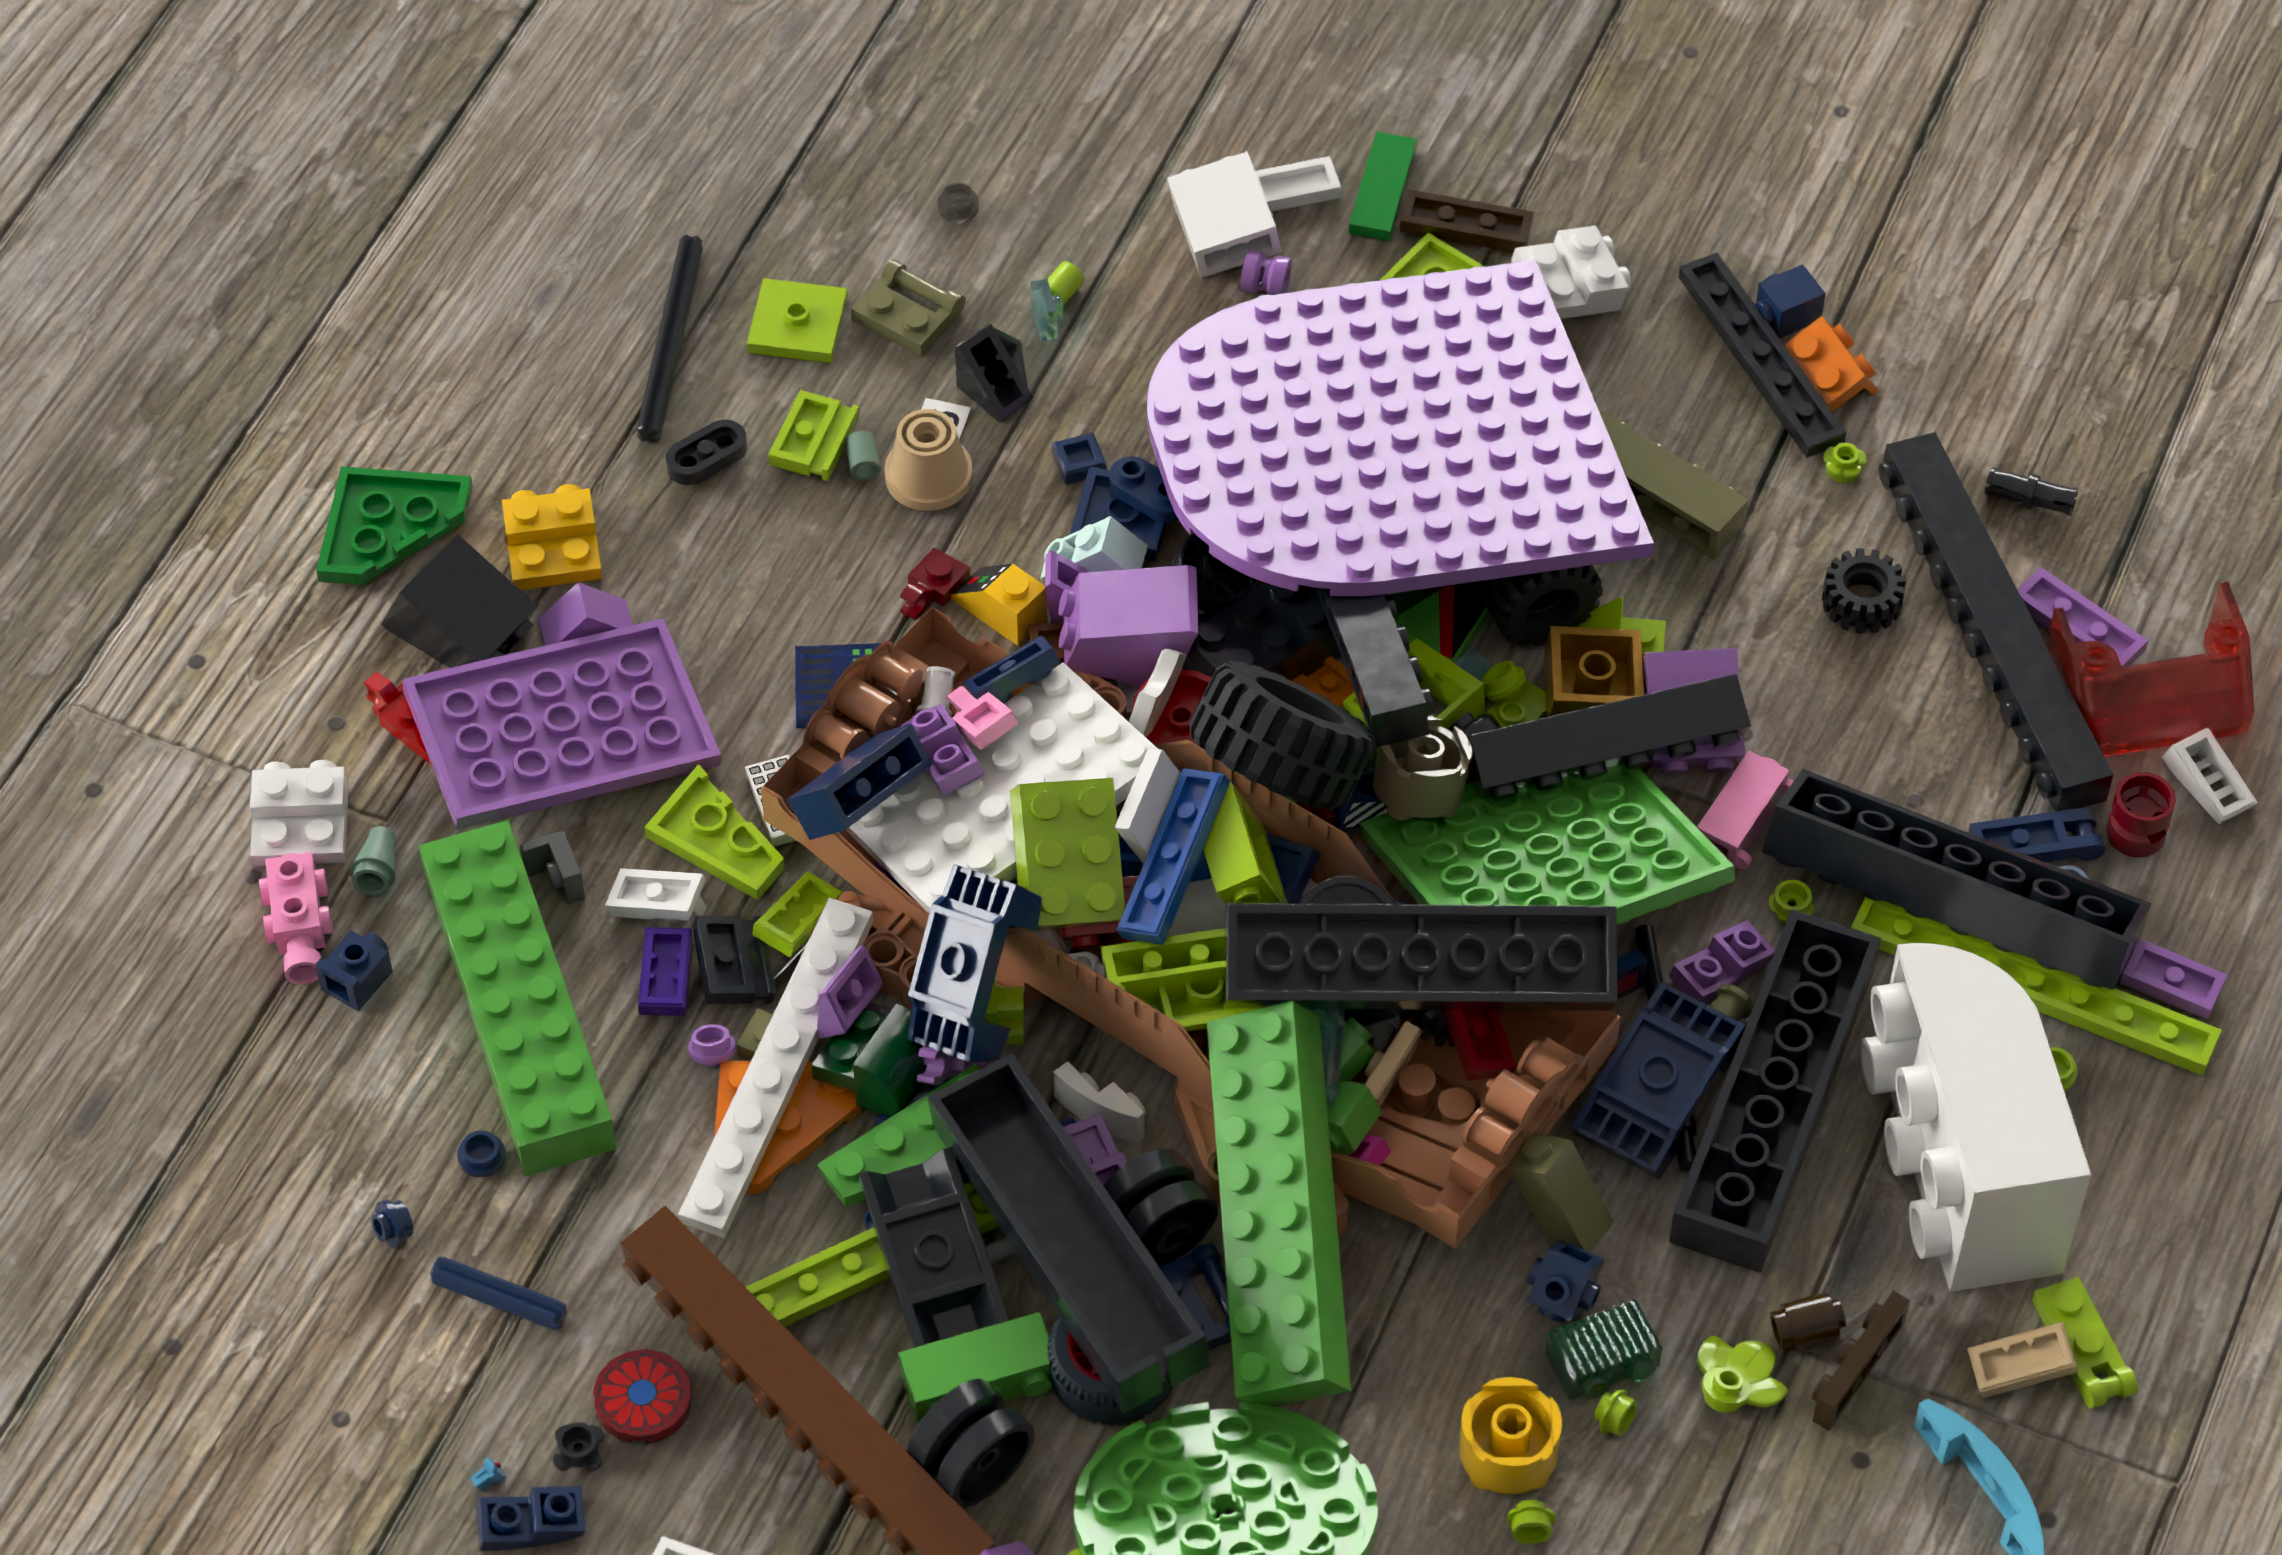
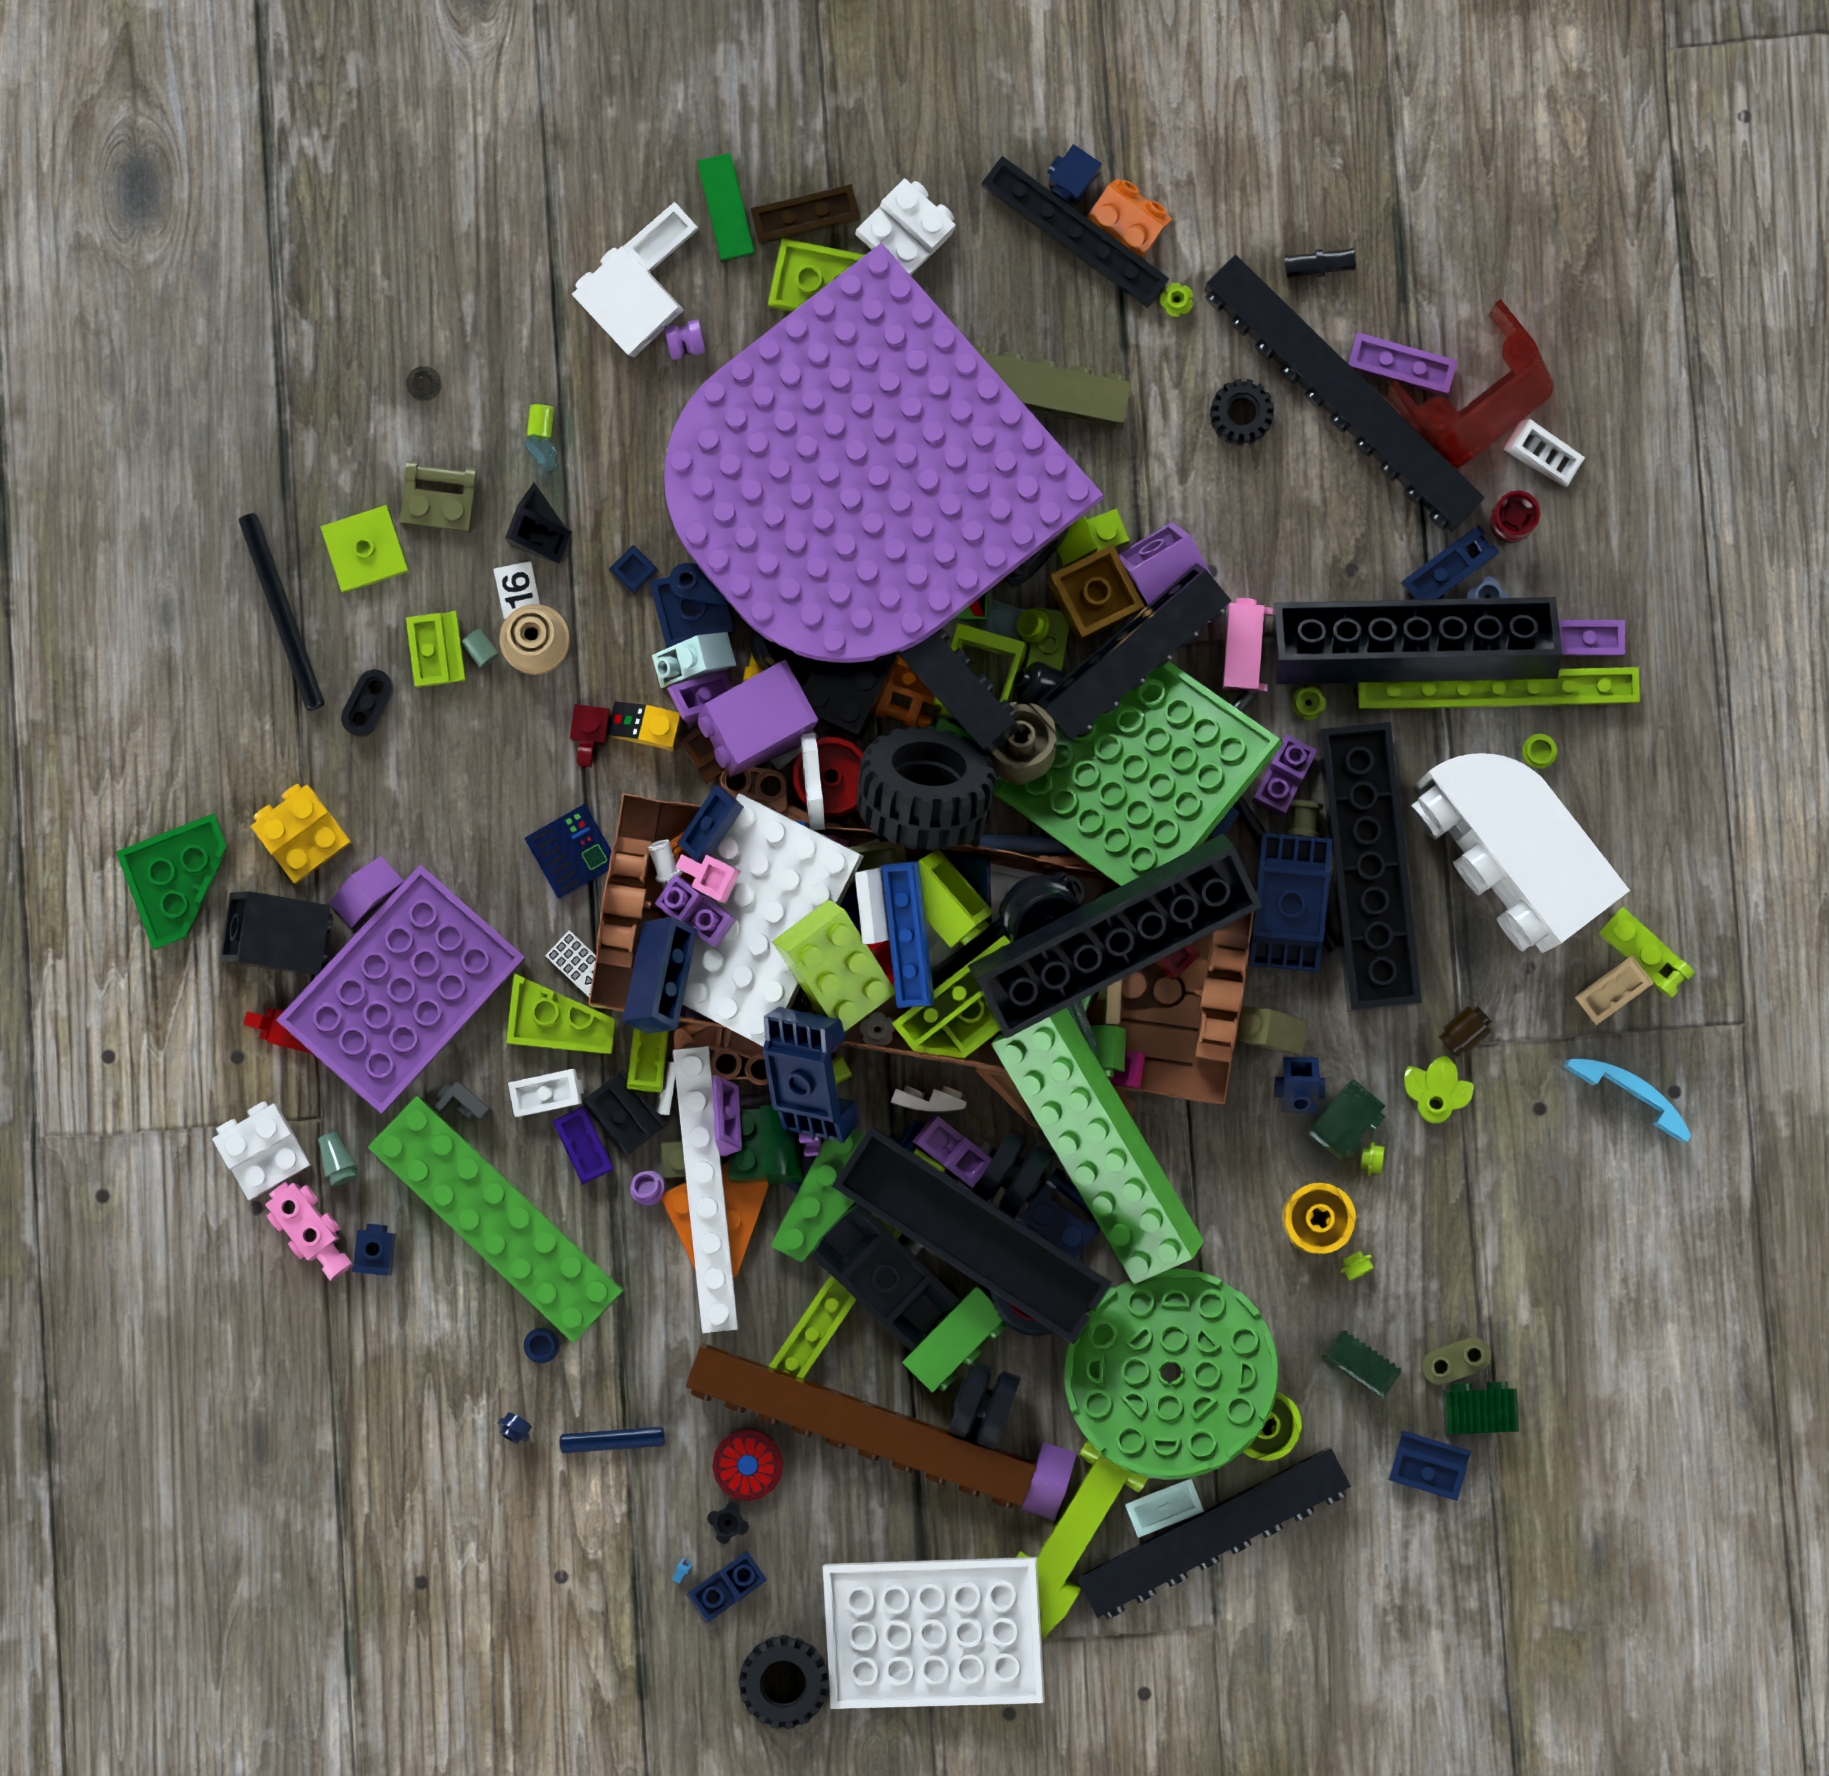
camera: 25 degrees left, 30 degrees up
dark brown plate [1811,1291,1910,1431] -> none

